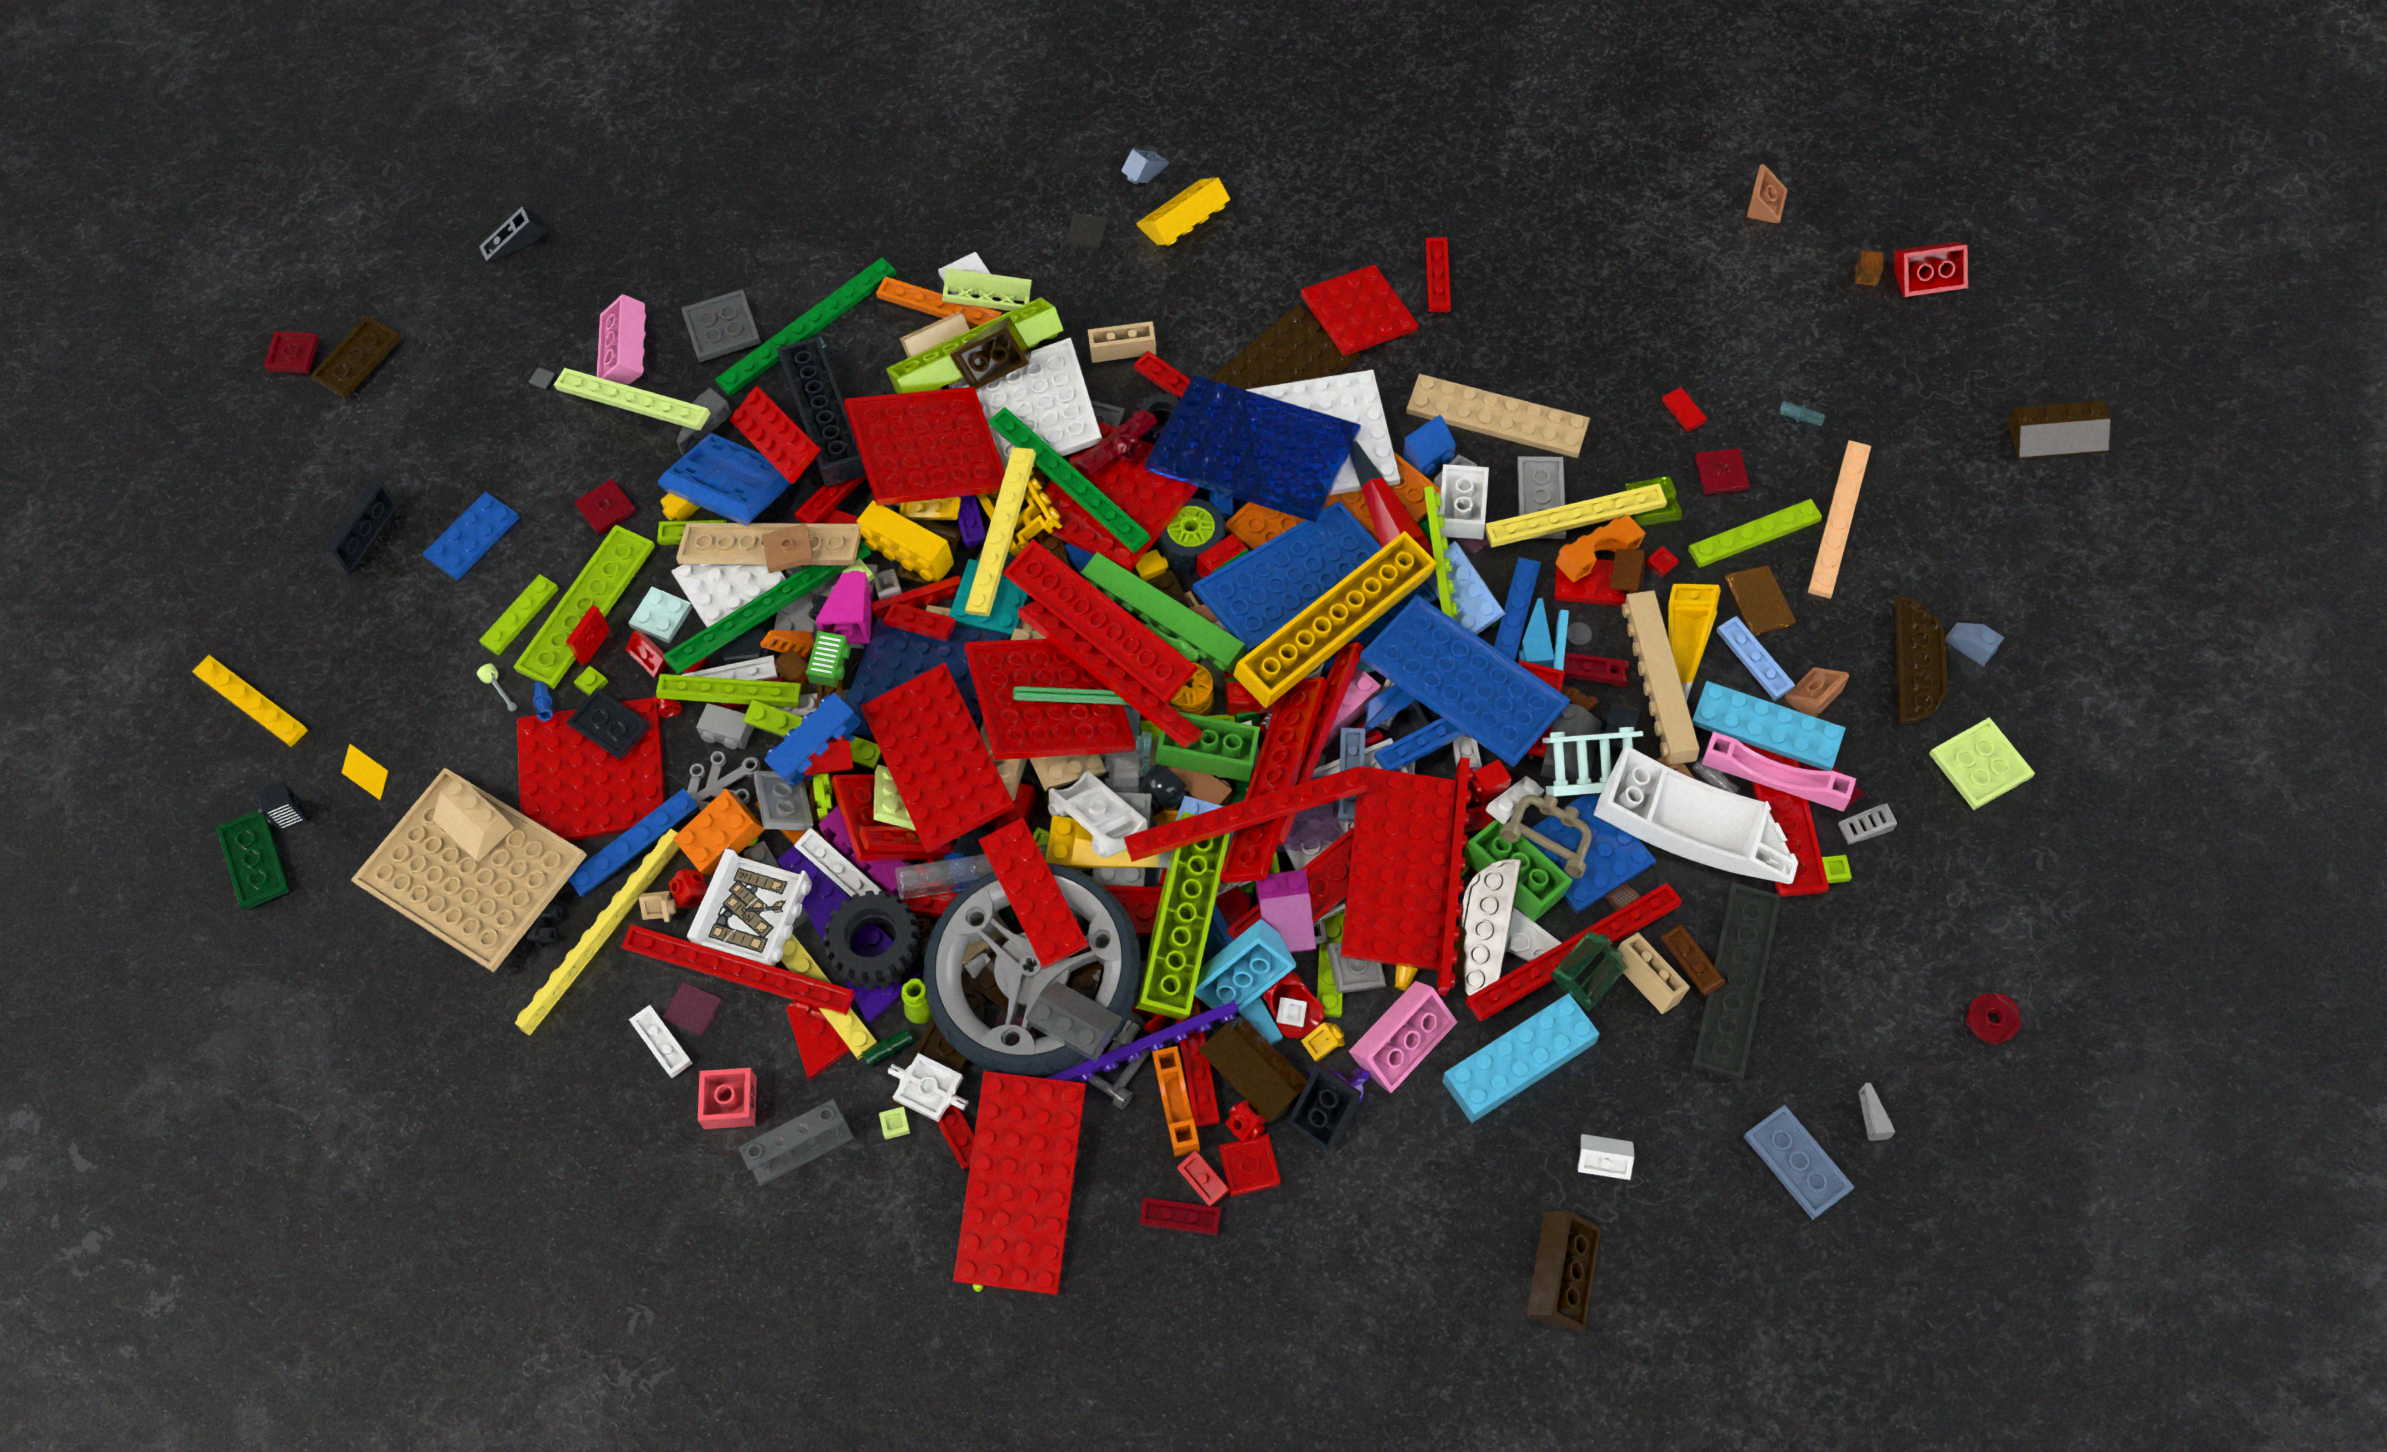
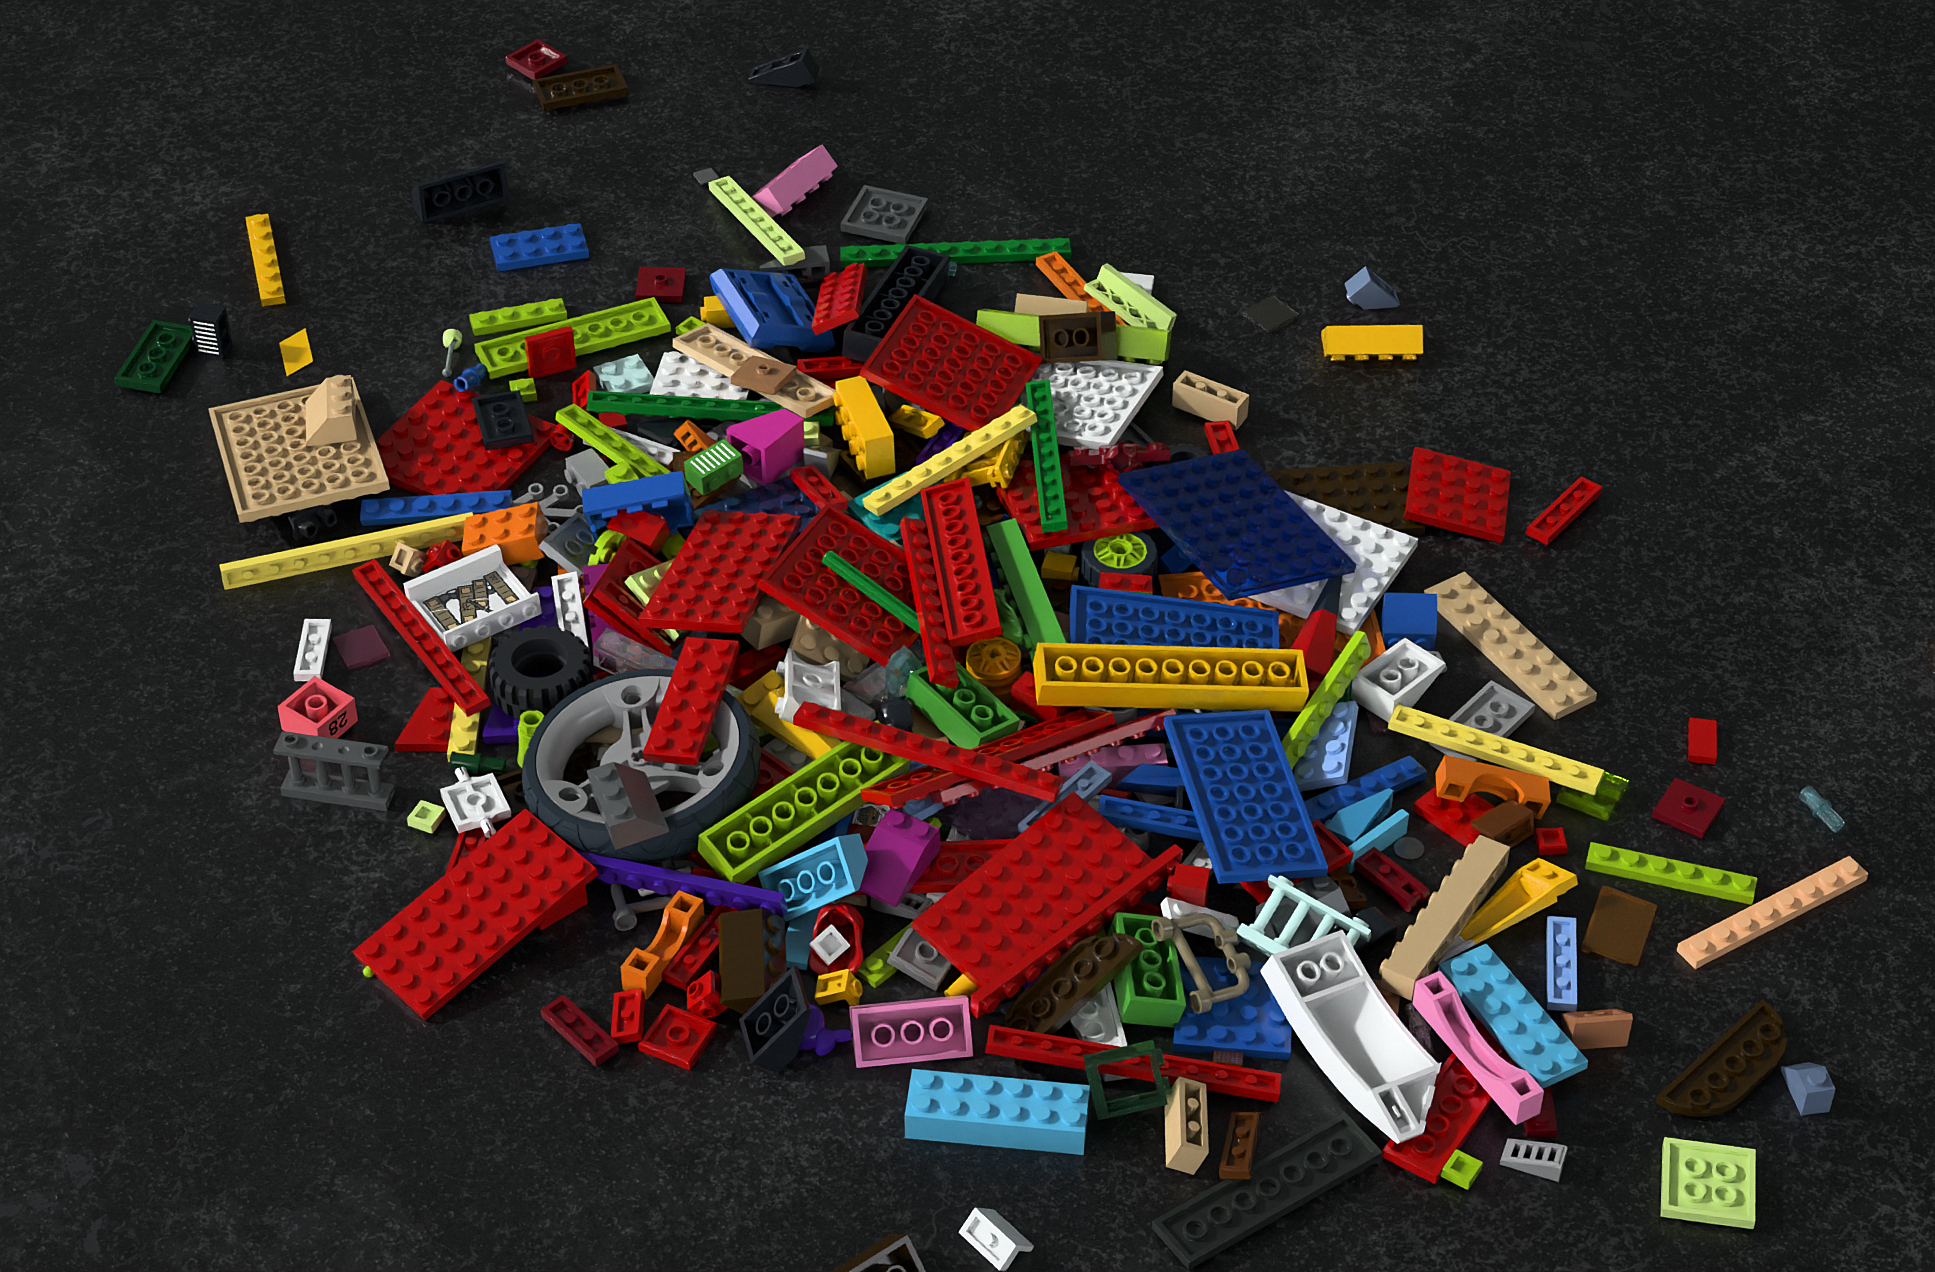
camera: 35 degrees right, 20 degrees down
red plate [871,576,961,620] -> none

